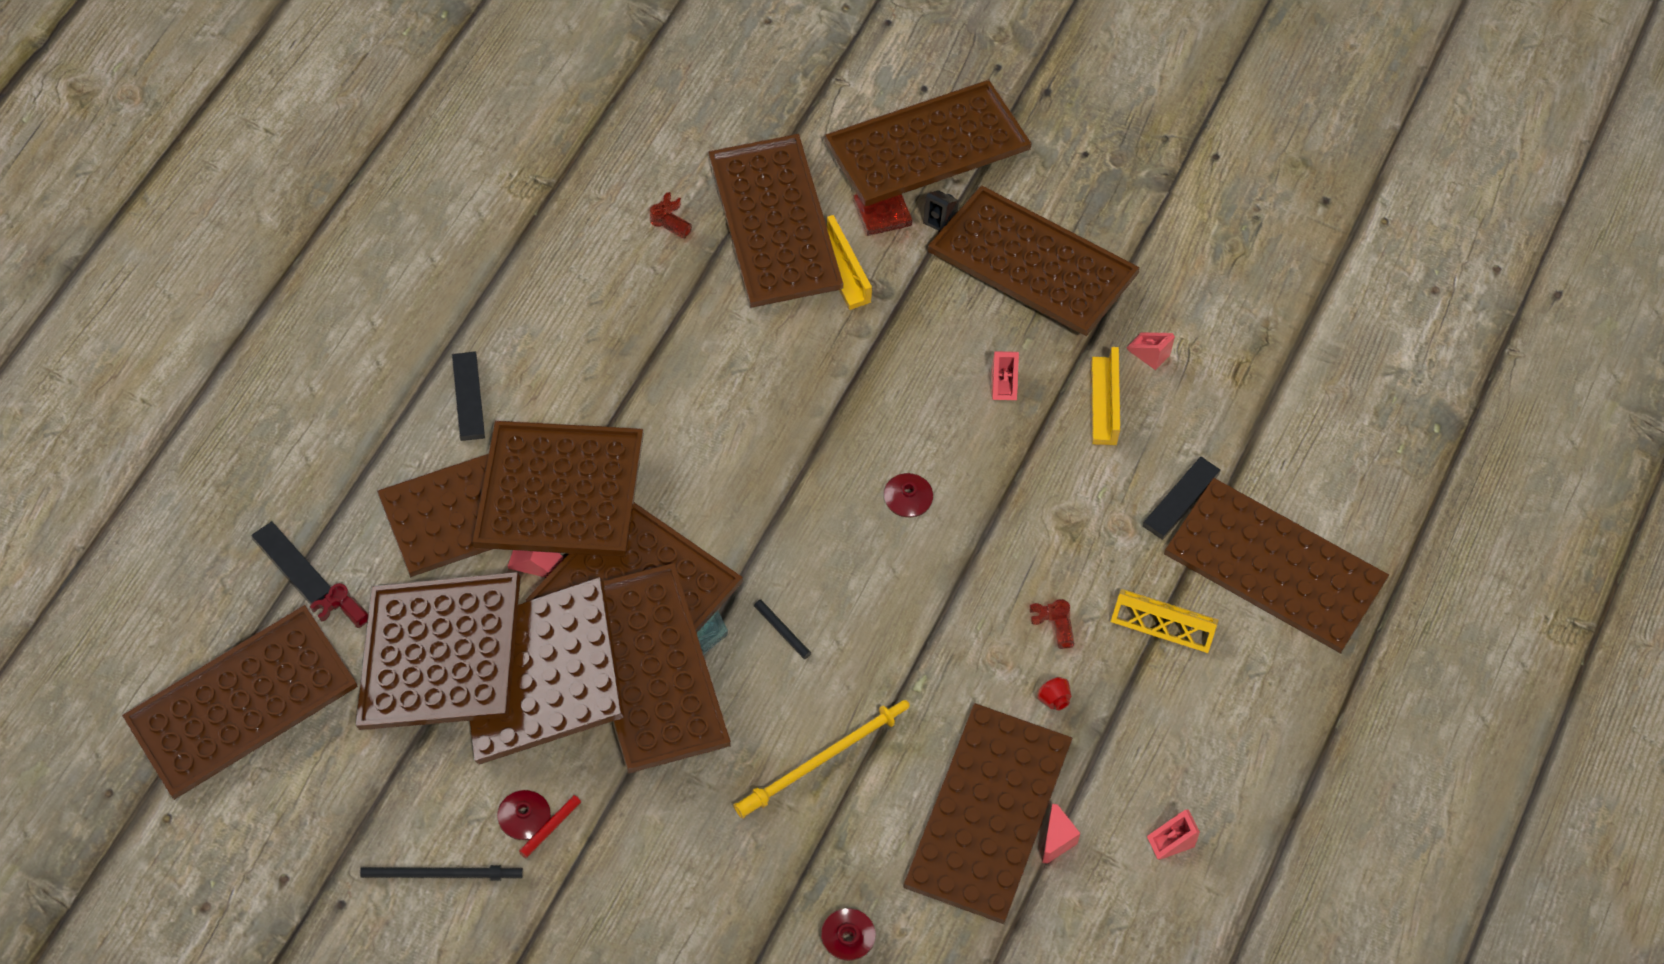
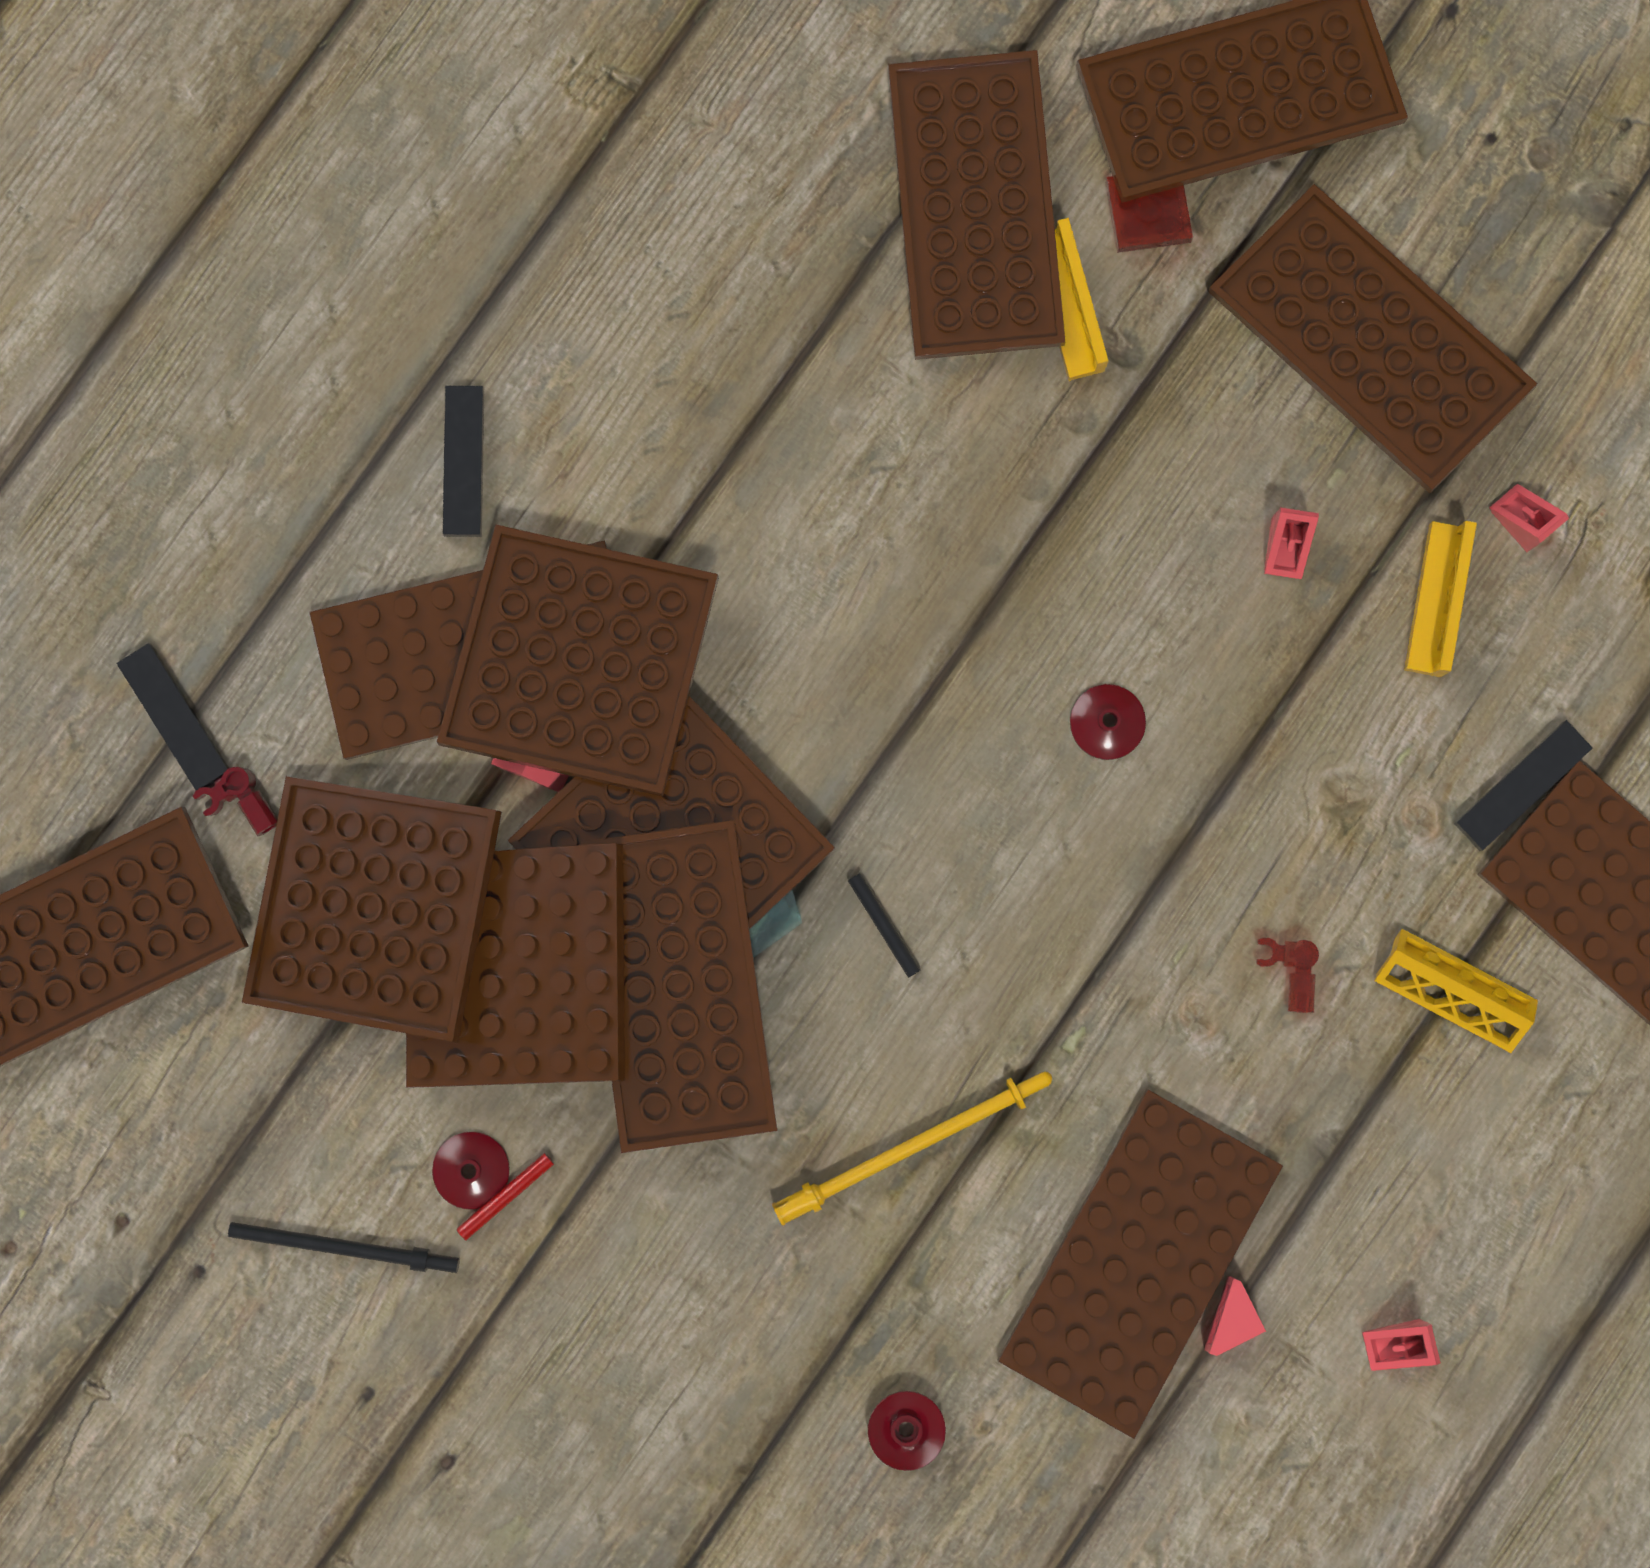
camera: 10 degrees right, 25 degrees up
clear red bar [650,192,692,239] -> none
black slope [923,190,959,232] -> none
red cone [1037,677,1072,711] -> none

